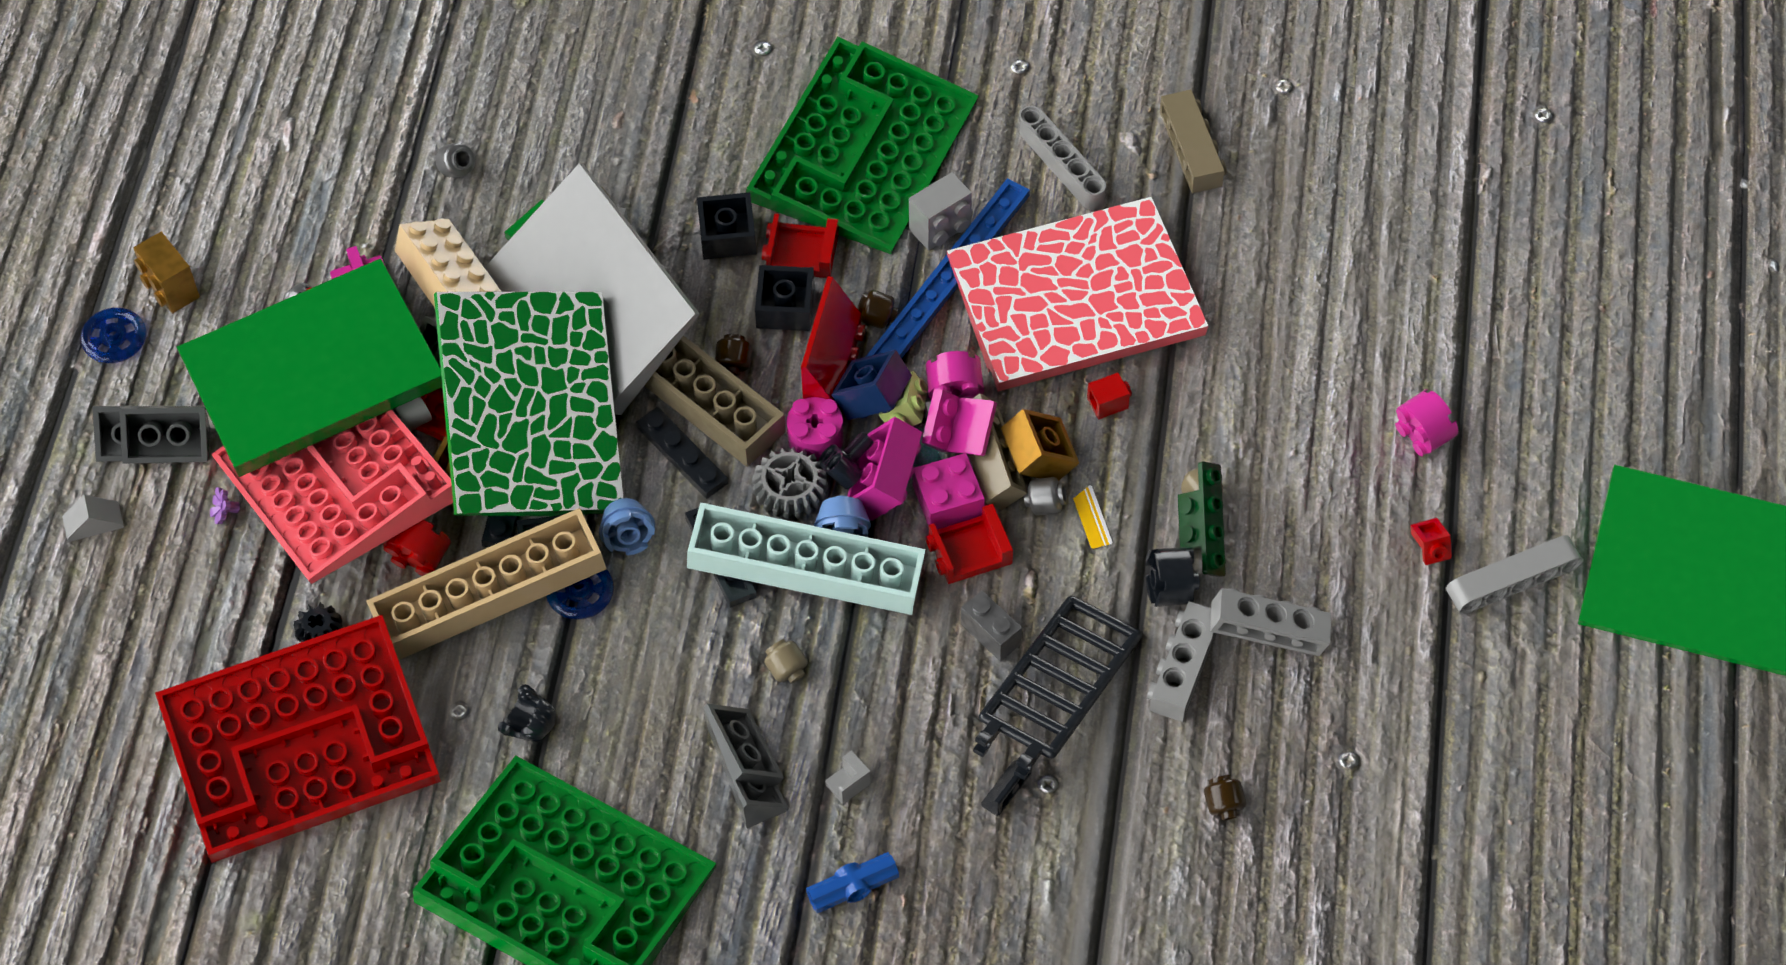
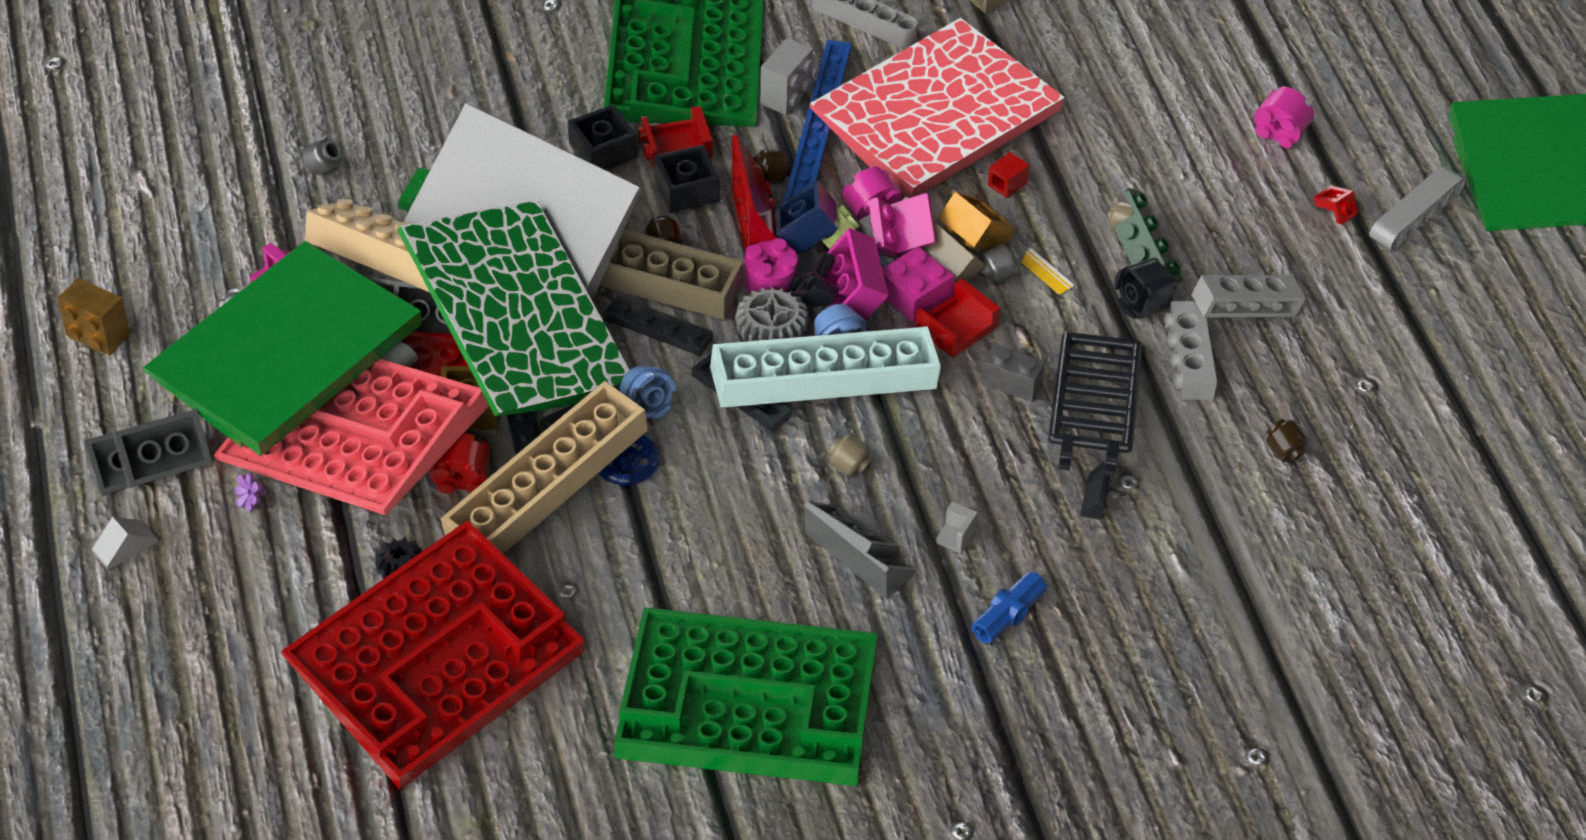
camera: 25 degrees left, 10 degrees down
clear blue plate [80,307,146,363] -> none
black hair [498,684,556,742] -> none

